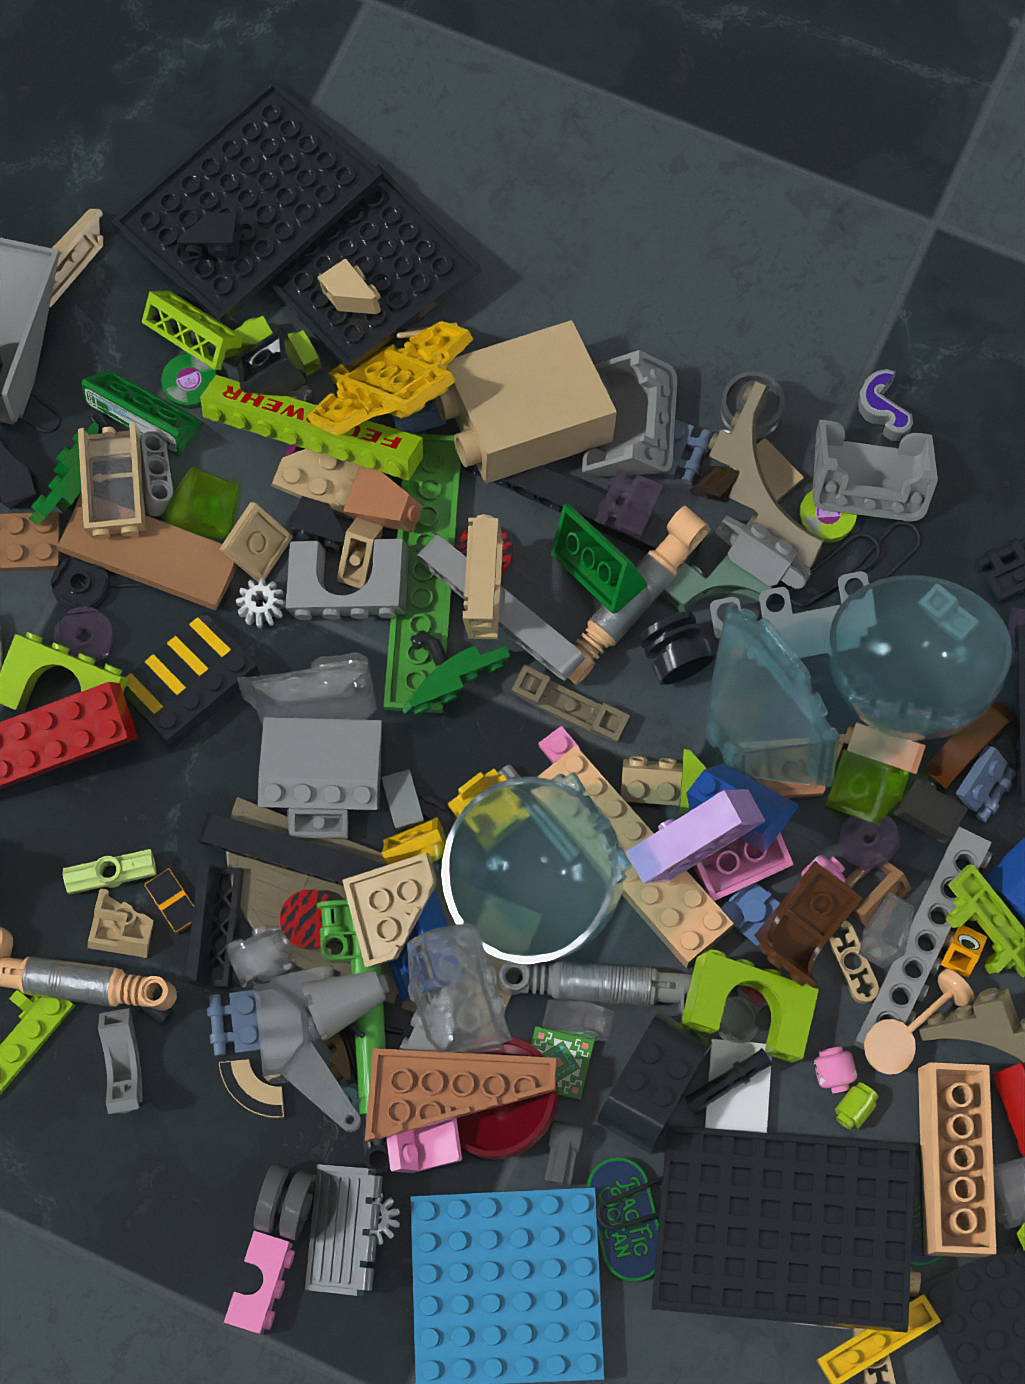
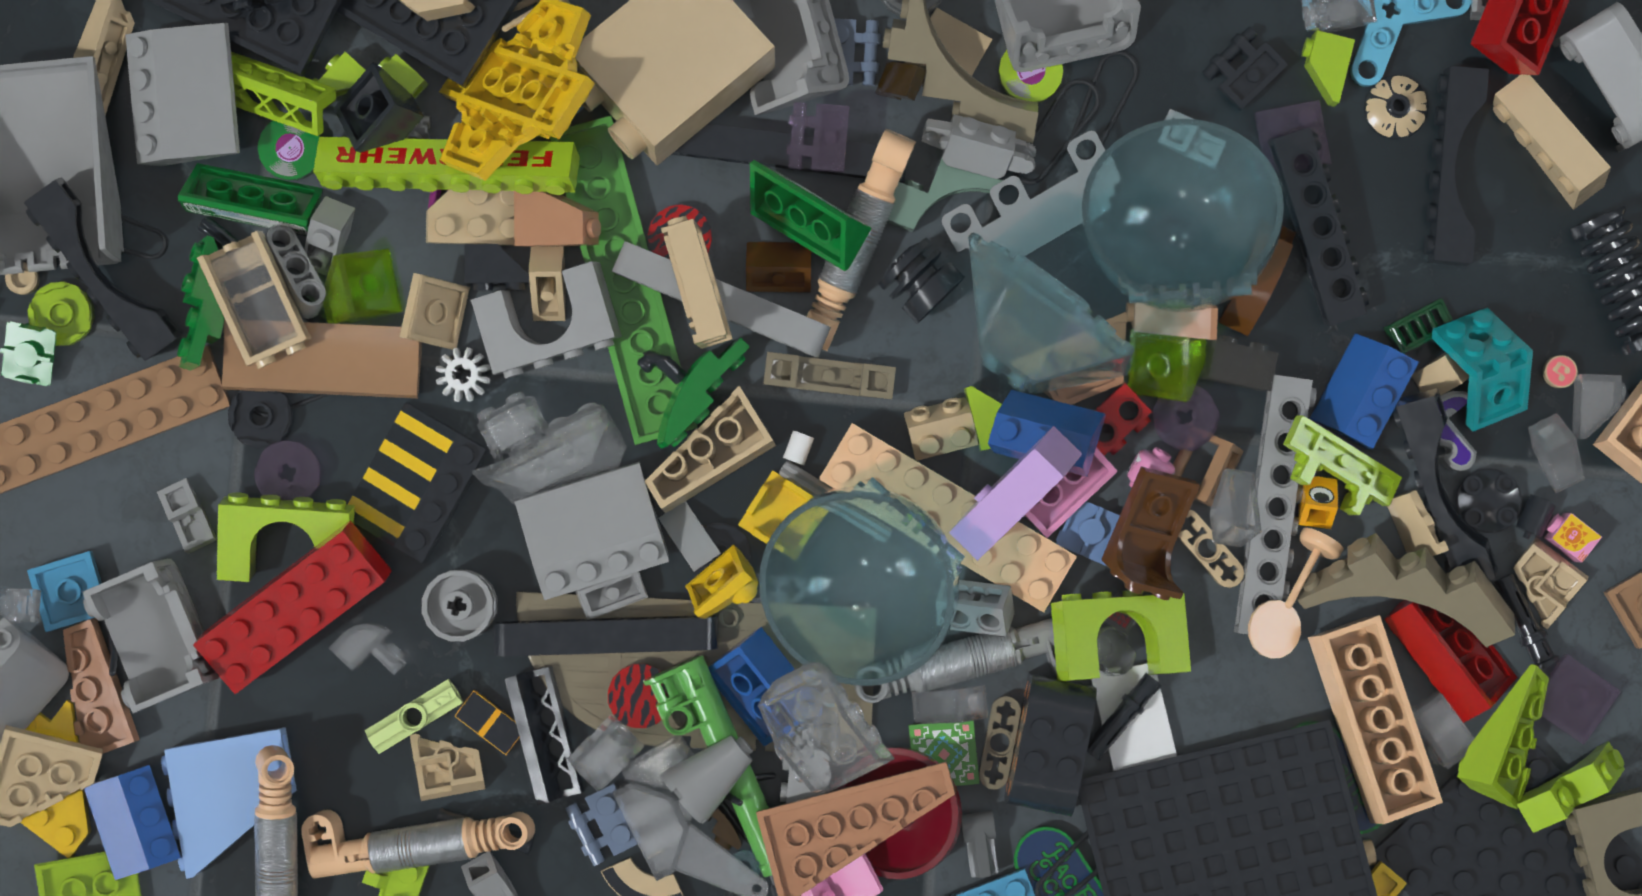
camera: 25 degrees left, 15 degrees up
tan plate [342,853,437,968] -> none
bright pink plate [538,725,580,764] -> none
bright pink head [814,1046,857,1093] -> none
lime brick [835,1082,879,1130] -> none
sand blue plate [956,745,1017,822] -> none
none -> light grey slope [125,23,240,166]
none -> light grey slope [304,196,355,277]
none -> clear brick [329,623,407,675]
none -> light grey wheel [422,570,498,642]
none -> clear brick [477,391,552,462]
none -> tan wedge [645,386,776,513]
none -> reddish brown panel [746,242,811,292]
none -> white hinge [783,430,814,465]
none -> light grey brick [939,579,1015,637]
none -> dark tan beam [979,695,1021,790]
none -> red brick [1094,382,1152,456]

